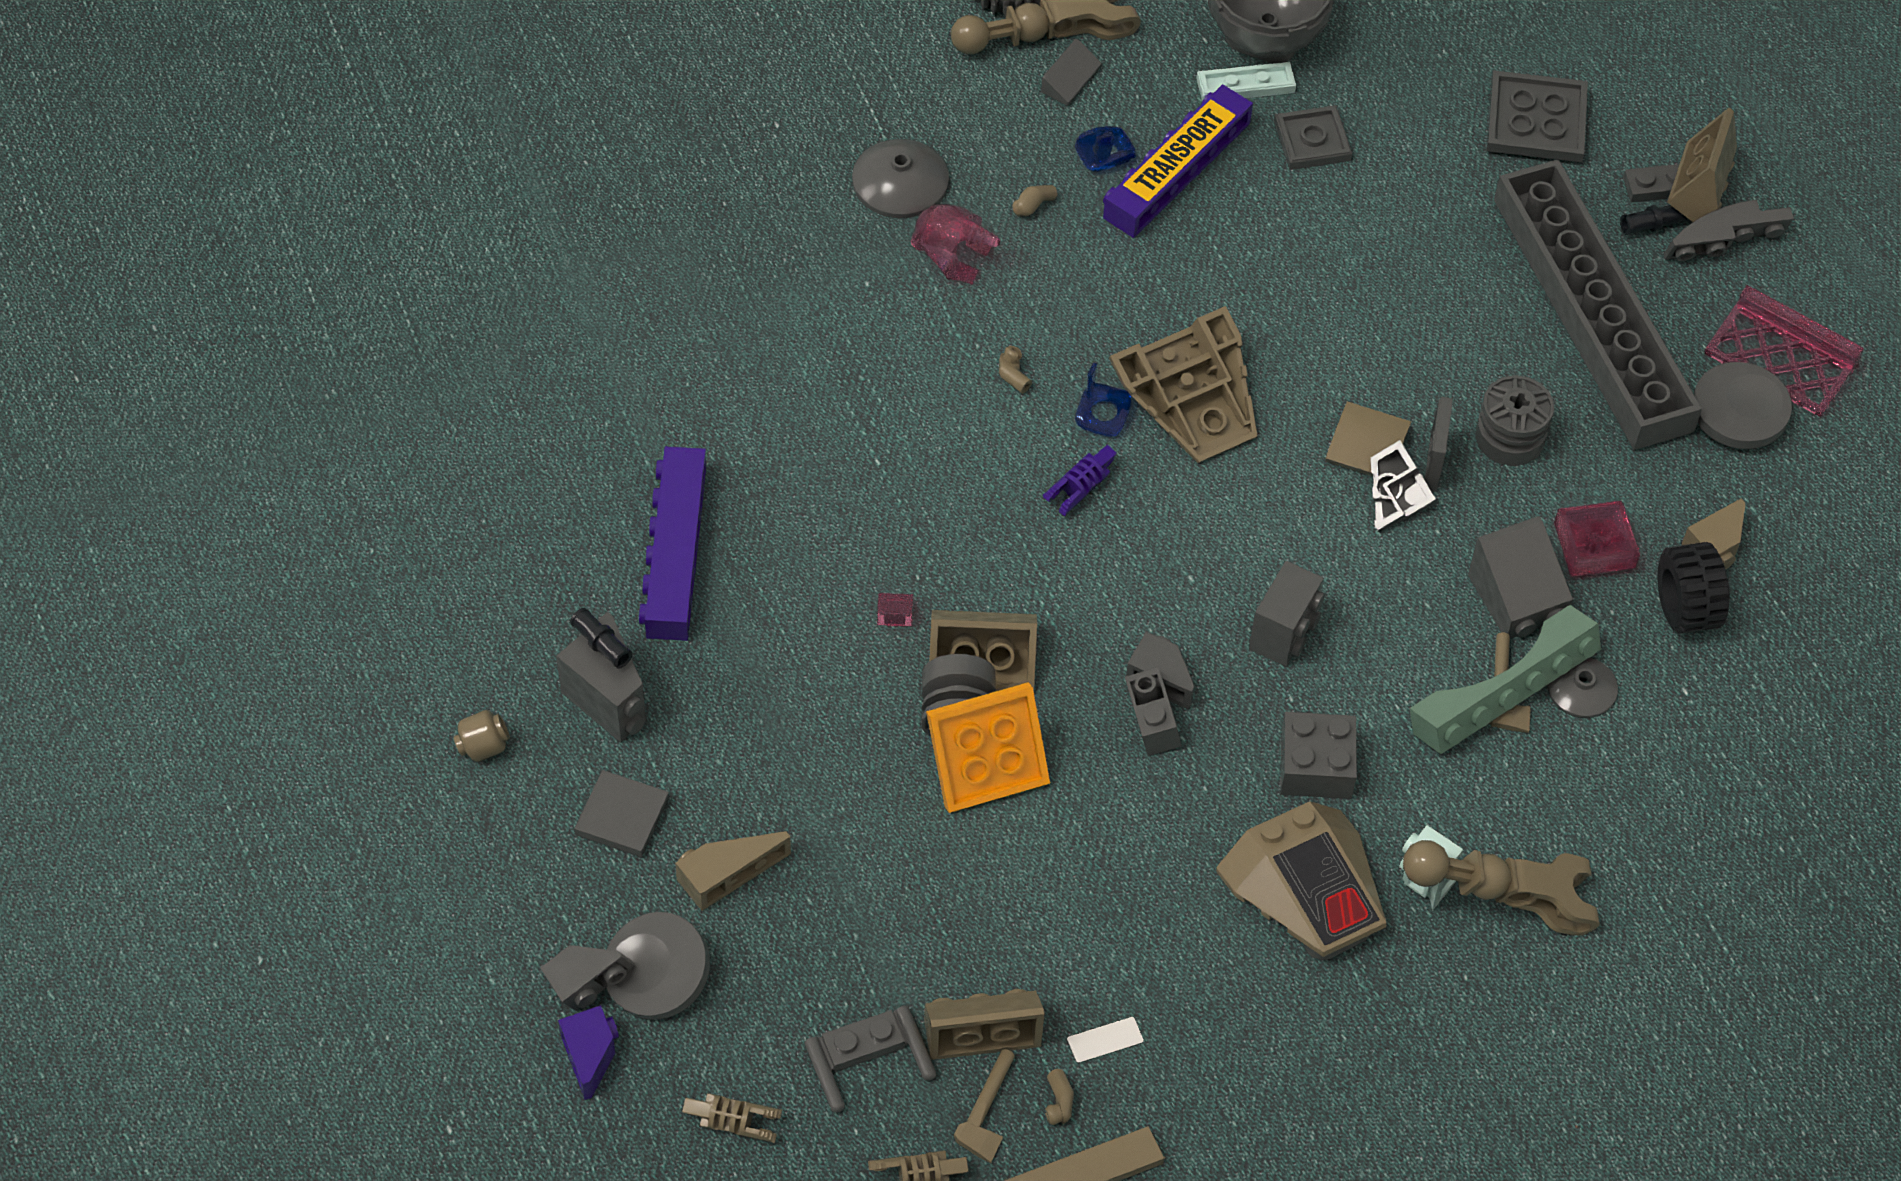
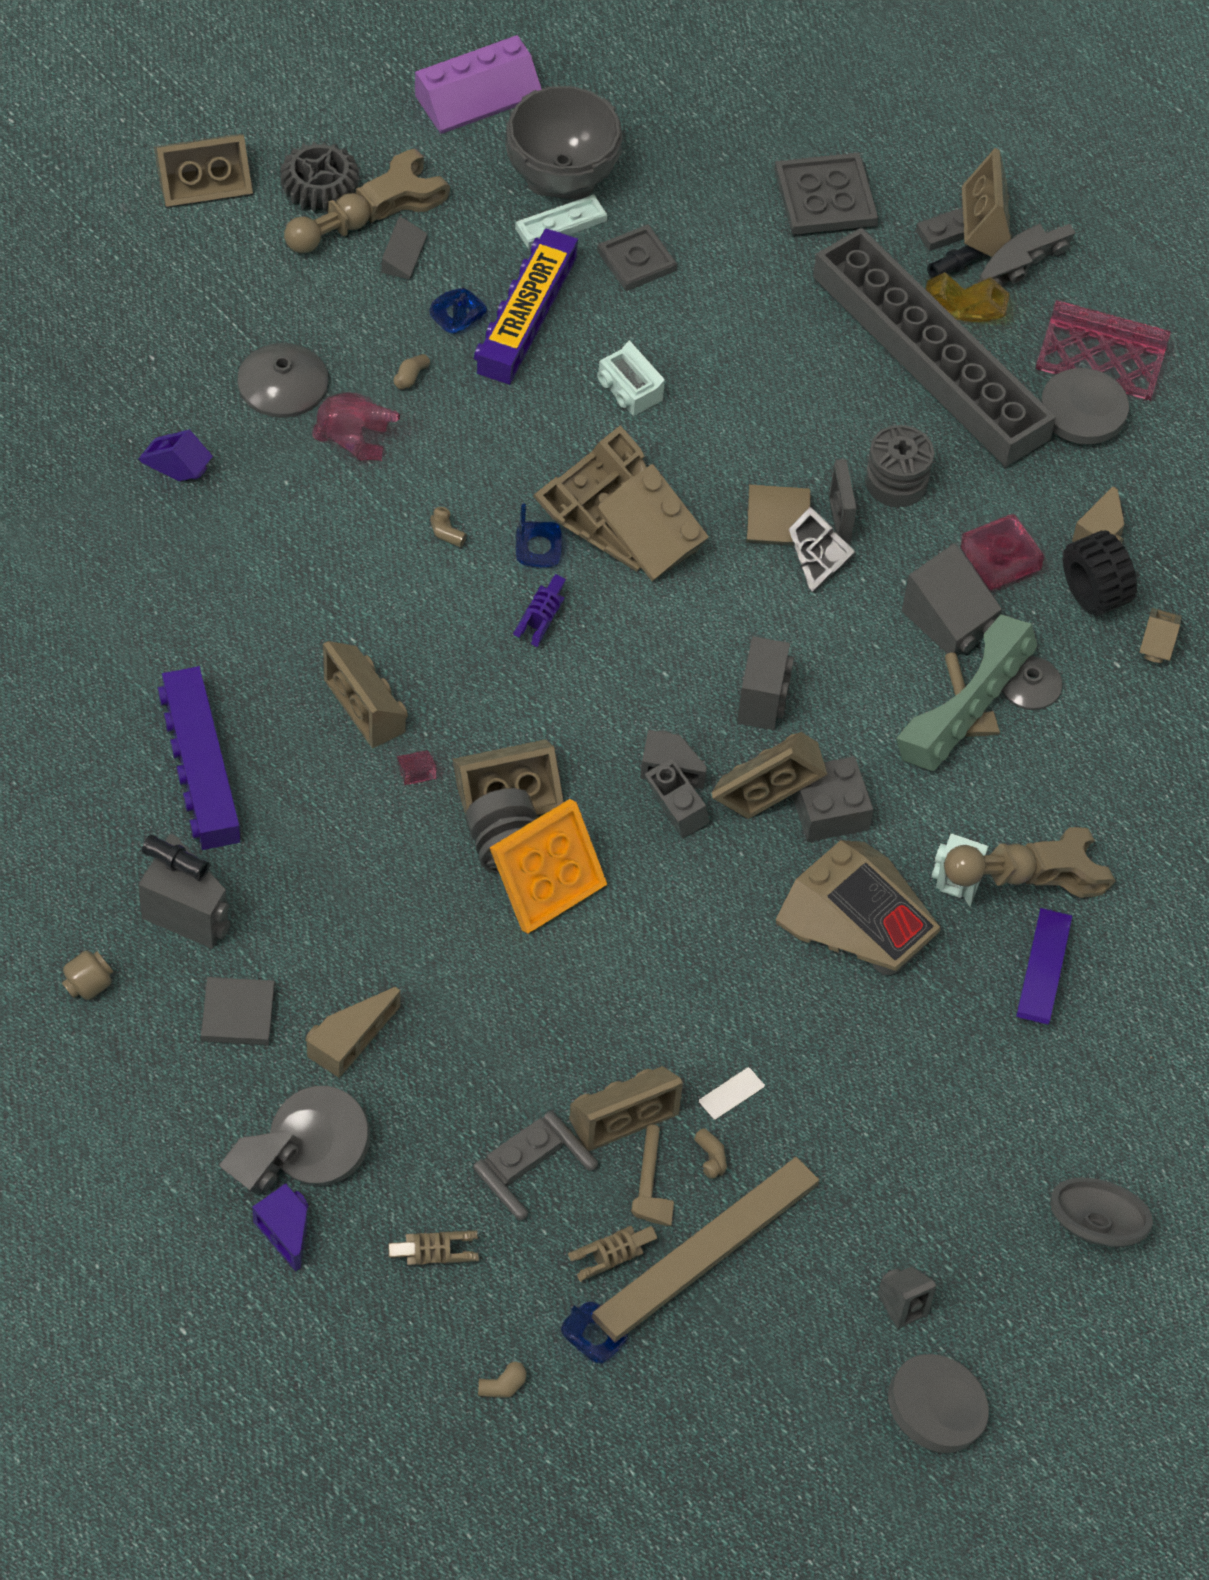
camera: 20 degrees left, 0 degrees up
none -> dark purple slope [138,429,213,481]
none -> dark tan slope [323,641,408,749]
none -> dark tan slope [596,464,709,582]
none -> light aqua window [598,340,665,417]
none -> dark tan slope [712,732,828,819]
none -> clear yellow brick [925,272,1010,322]
none -> dark purple slope [1016,908,1072,1025]
none -> dark tan slope [1139,608,1182,663]

